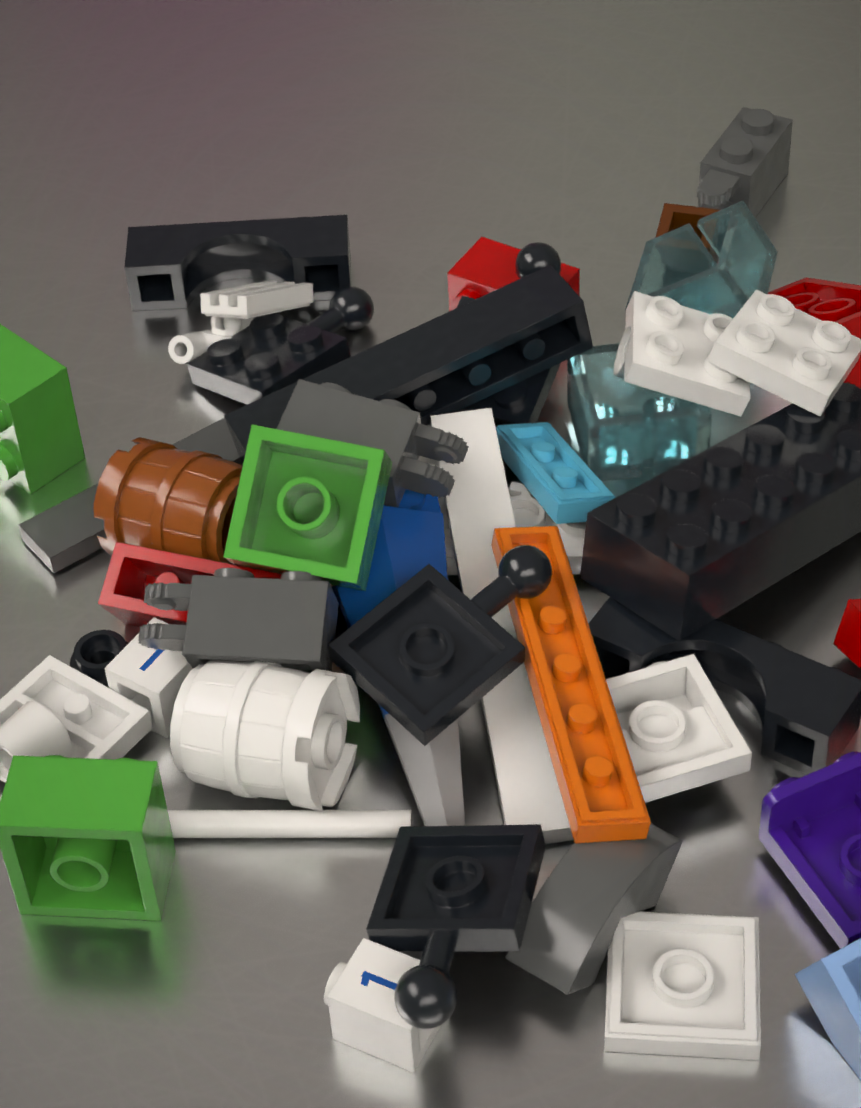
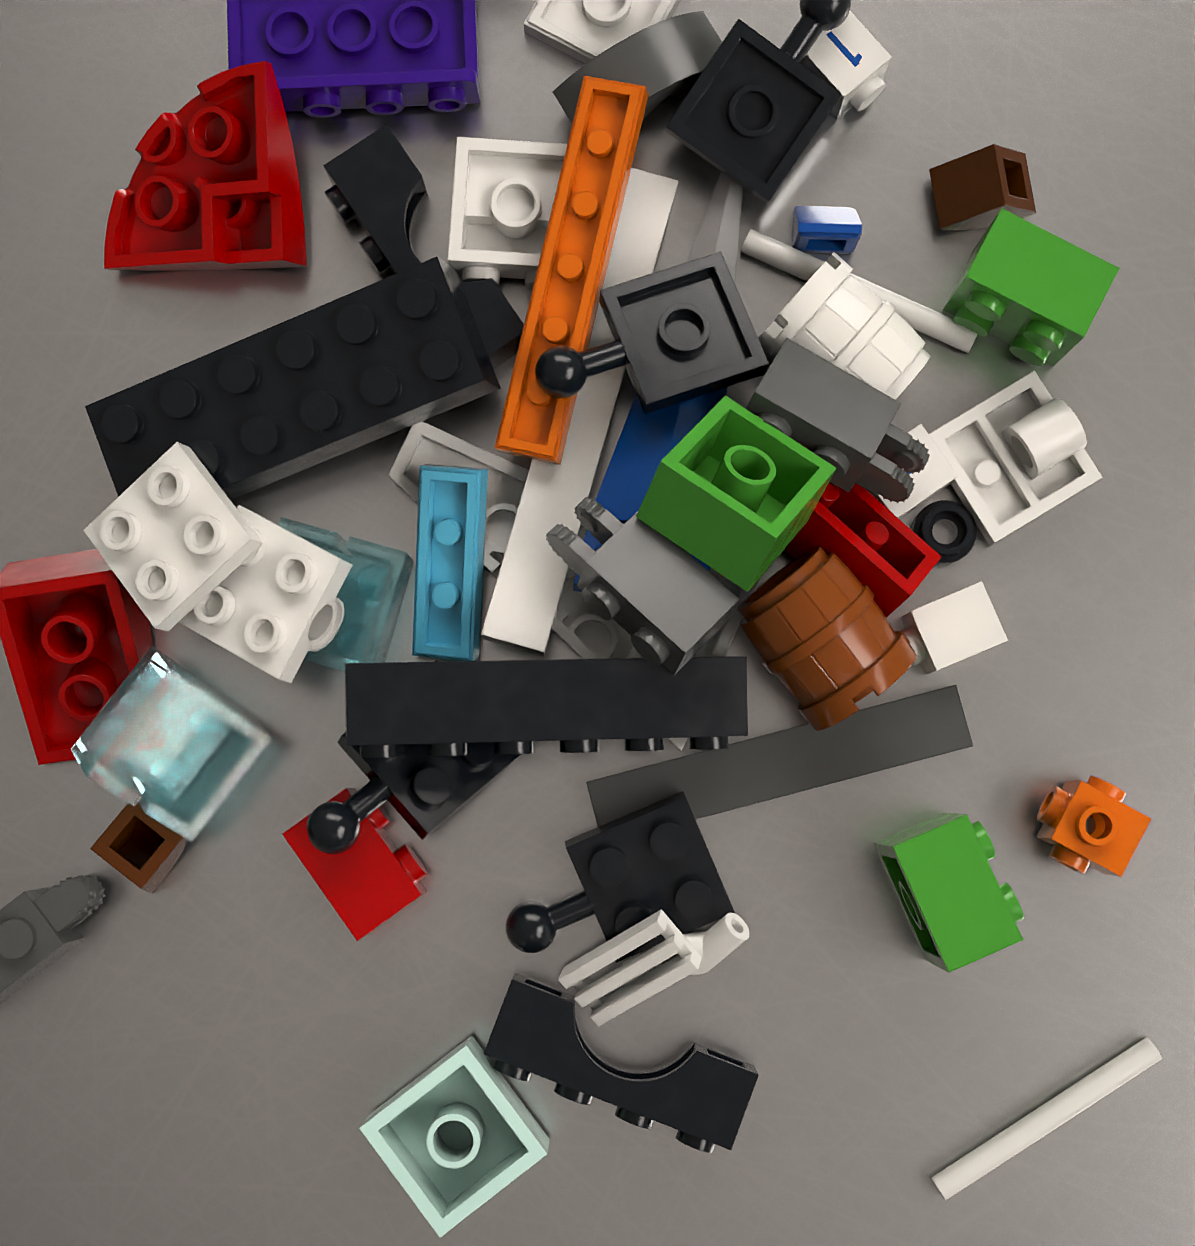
camera: 155 degrees left, 40 degrees up
none -> light aqua brick [359,1035,550,1237]
none -> blue slope [792,206,862,254]
none -> white brick [900,581,1008,675]
none -> reddish brown brick [929,144,1036,230]

